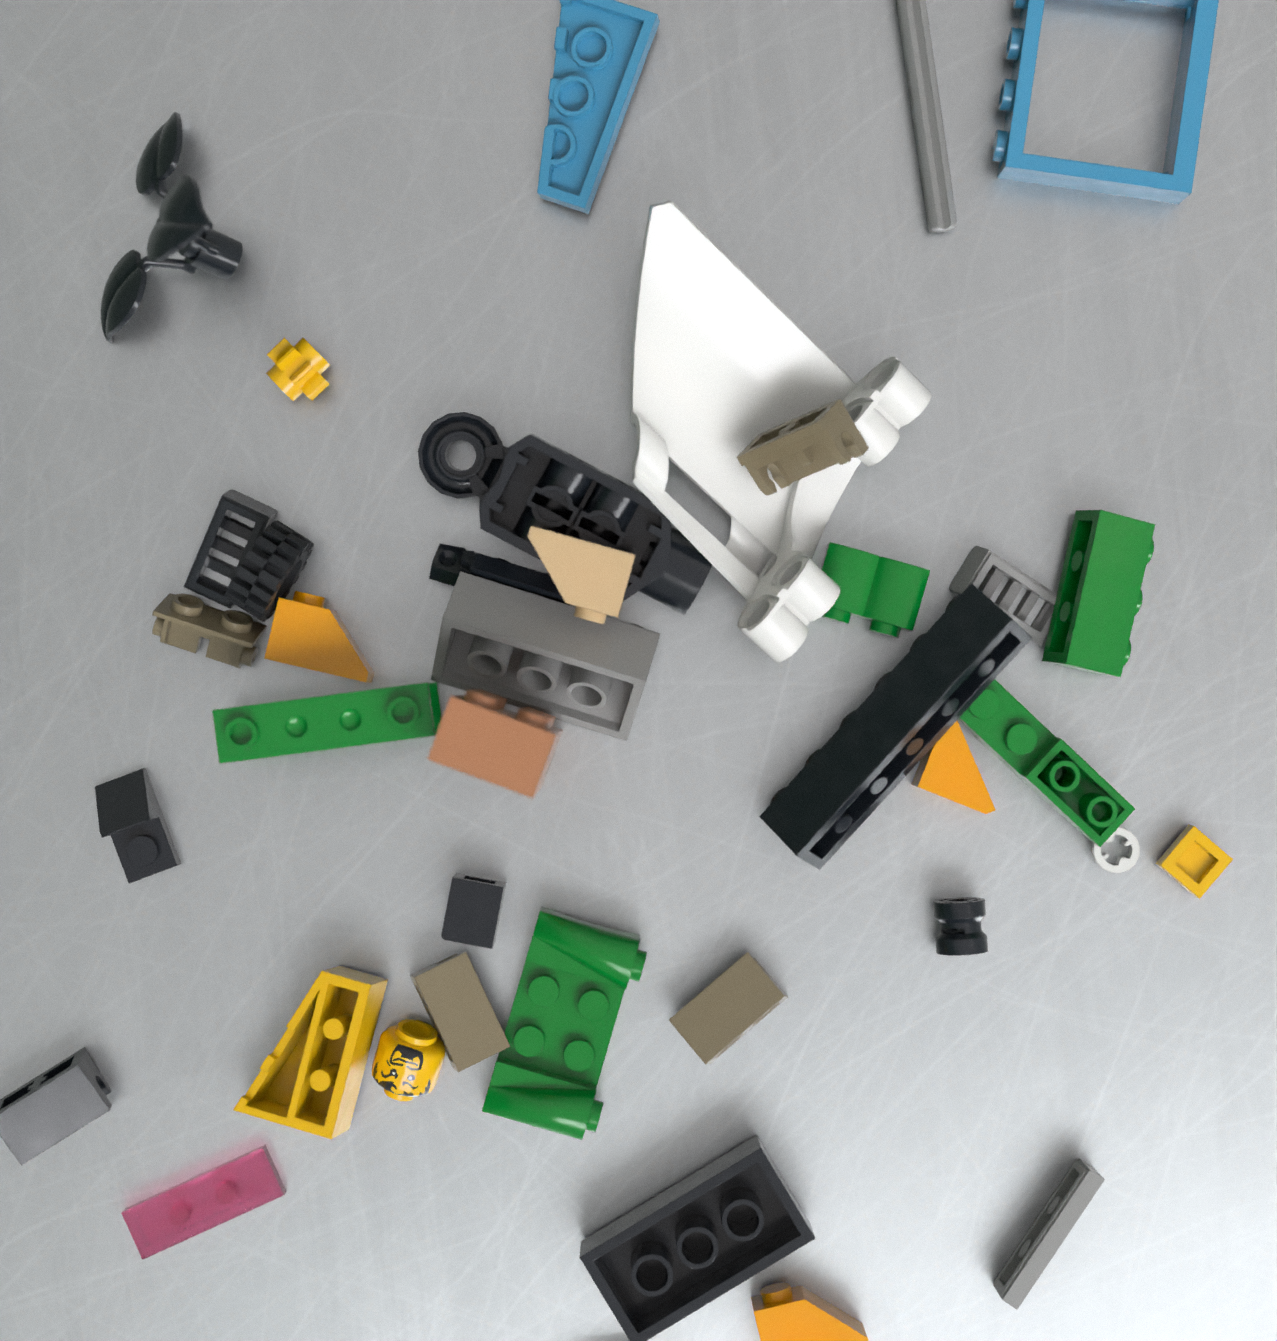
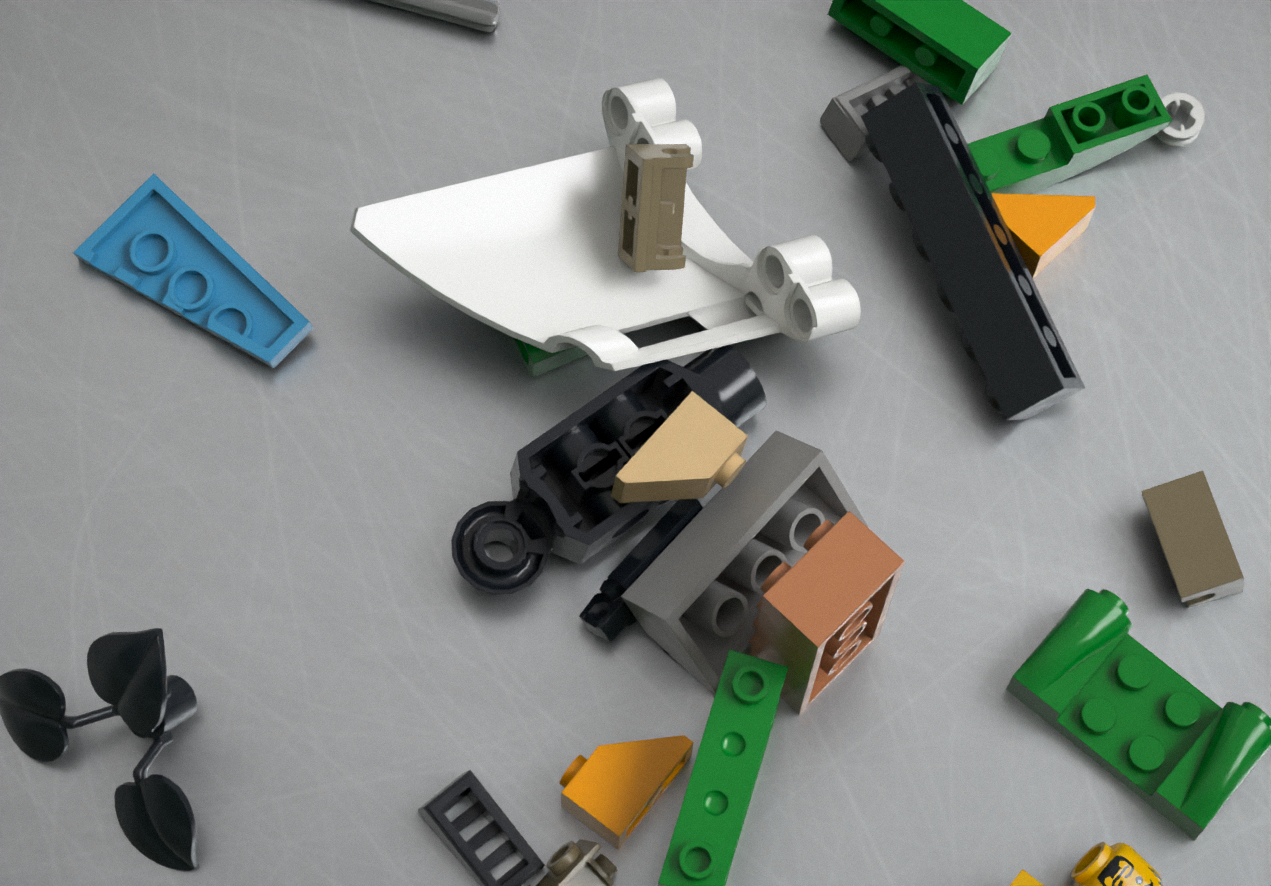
camera: 65 degrees left, 20 degrees down
black tyre [226,520,314,622] -> none
yellow gear [266,337,331,401] -> none
dark tan hinge [410,951,510,1072] -> none
black panel [441,873,507,949] -> none
green brick [821,542,930,638] -> none
black wheel [933,897,988,956] -> none
yellow plate [1155,825,1233,899] -> none

